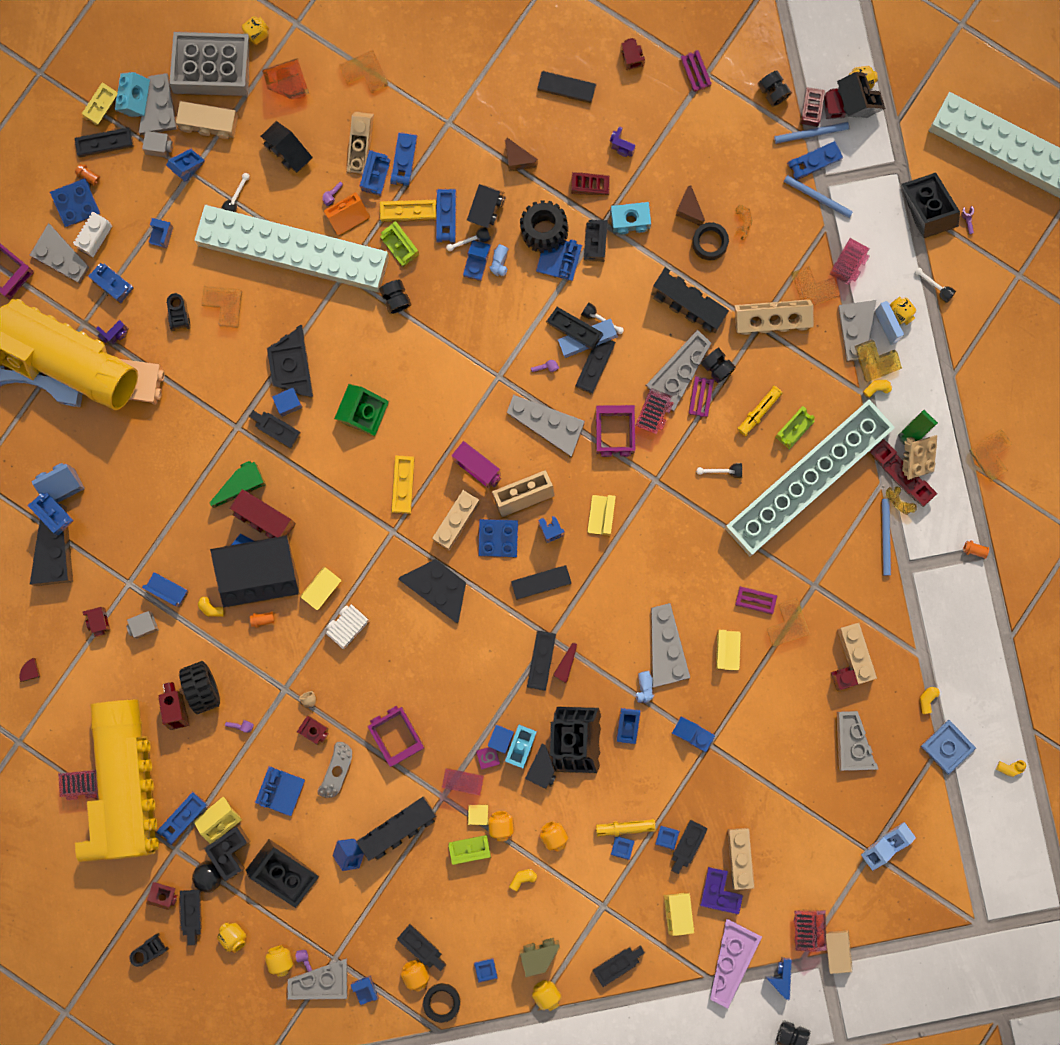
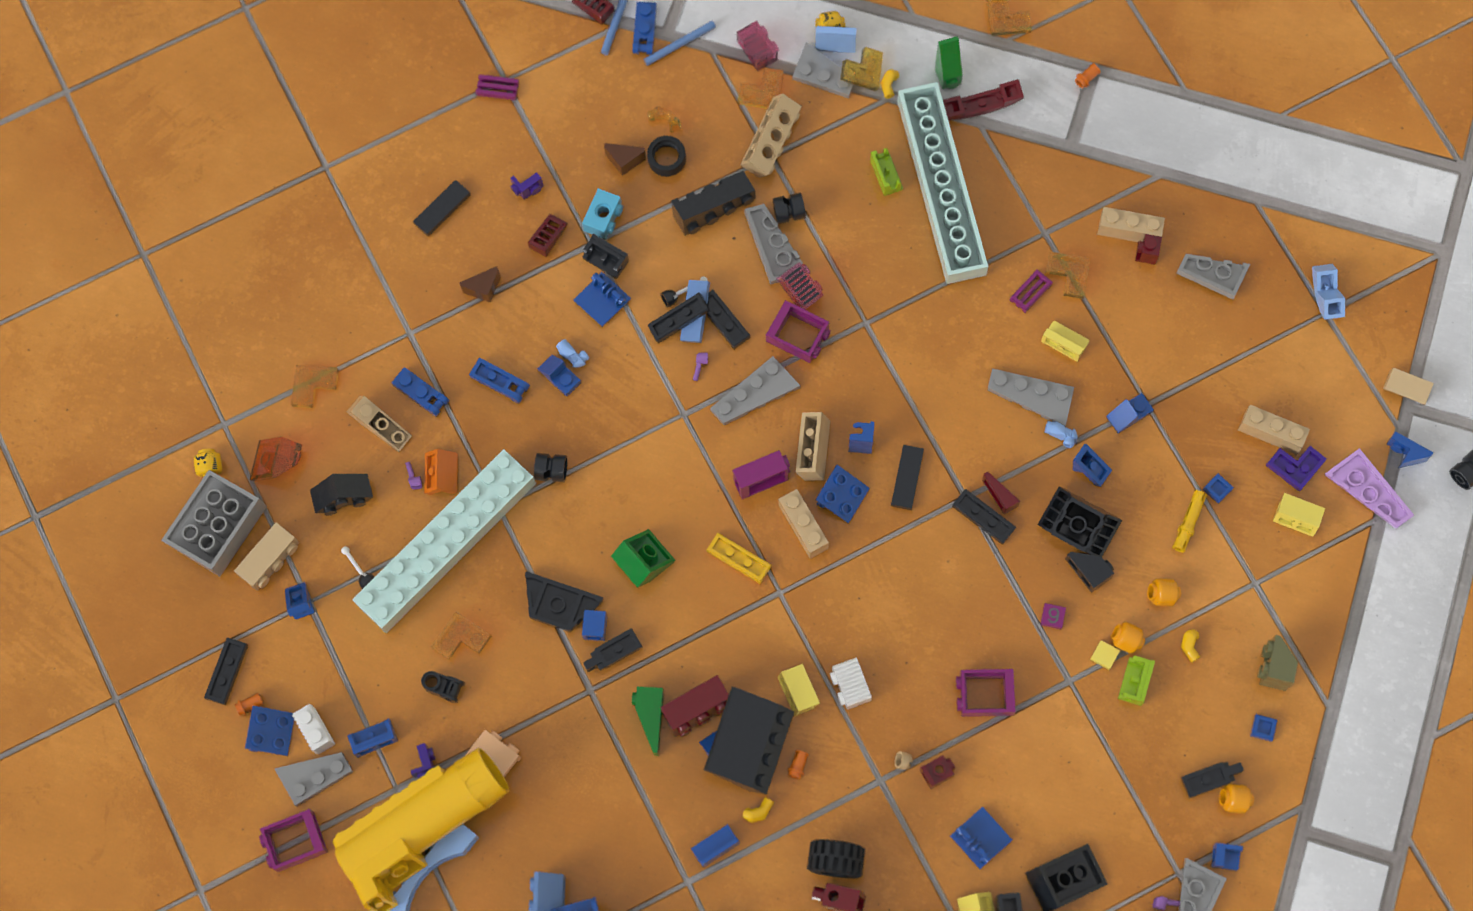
camera: 60 degrees left, 10 degrees down
light yellow hinge [82,83,118,126] -> none
medium azure brick [115,72,150,117] -> none
light grey brick [126,611,159,639] -> none
light grey wing [139,73,177,135] -> none
light grey brick [142,131,173,158] -> none
blue panel [149,218,173,248] -> none
medium lavender hand [225,720,254,733] -> none
light grey piece [317,742,352,798] -> none
blue panel [333,839,364,871] -> none
black wedge [356,796,437,861] -> none
blue hinge [360,150,391,196] -> none
yellow tile [380,200,437,222] -> none
lime hinge [380,221,419,267] -> none
black wing [399,559,466,624] -> none
black tyre [423,983,461,1023] -> none
clear pink brick [442,768,485,795] -> none
hinge [446,227,491,251] -> none
black brick [467,184,506,228] -> none
blue panel [488,725,514,753] -> none
medium azure brick [505,725,537,768] -> none
black tyre [520,200,569,253] -> none
yellow head [532,980,561,1011] -> none
light yellow panel [588,495,616,536] -> none
black hinge [592,945,645,987] -> none
blue tile [611,837,634,860] -> none
dark red brick [621,38,645,70] -> none
black hinge [671,820,708,874] -> none
magenta tile [689,376,714,417] -> none
hinge [696,463,742,478] -> none
yellow pin [737,386,783,436] -> none
black wheel [757,71,792,107] -> none
clear pink brick [794,909,827,952] -> none
medium blue bar [882,499,891,576] -> none
clear yellow piece [886,486,917,515] -> none
tan hinge [902,435,937,480] -> none
yellow arm [920,687,940,714] -> none
medium blue tile [921,720,976,775] -> none
yellow arm [996,760,1026,777] -> none

